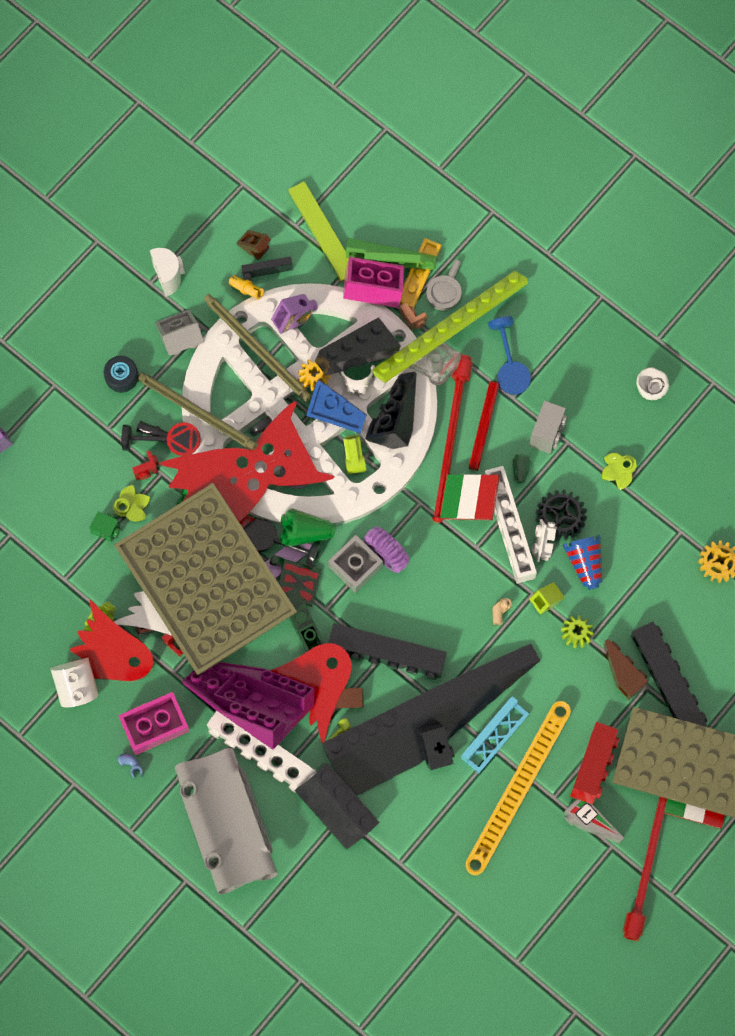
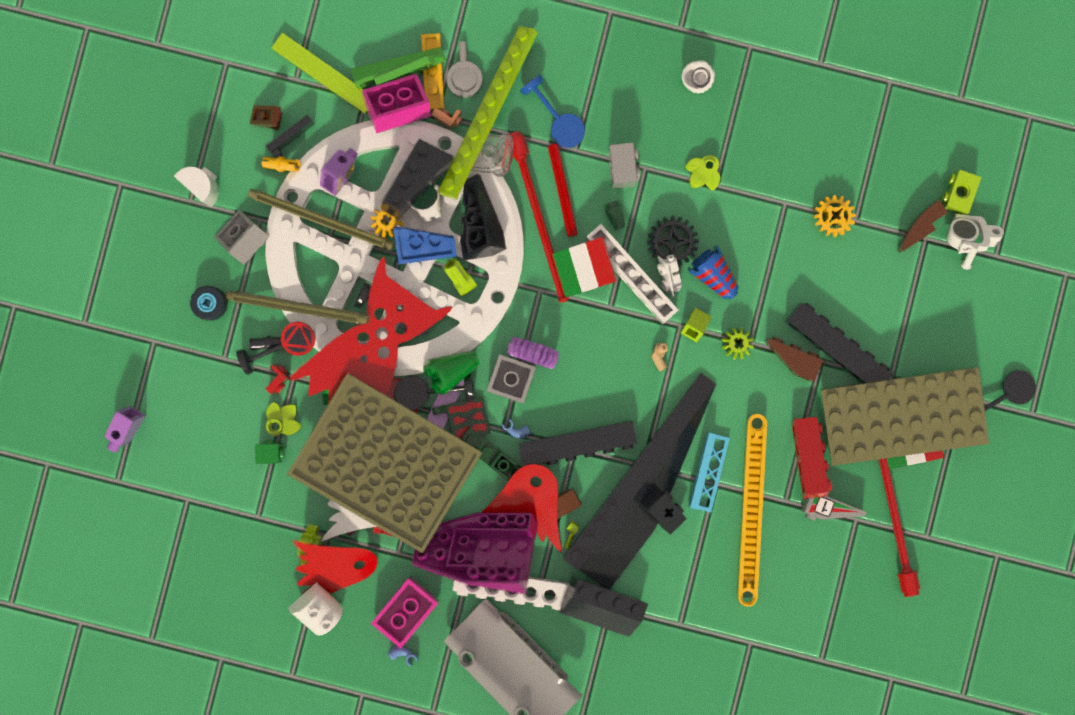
camera: 20 degrees left, 15 degrees up
none -> medium blue arm [501,419,531,439]

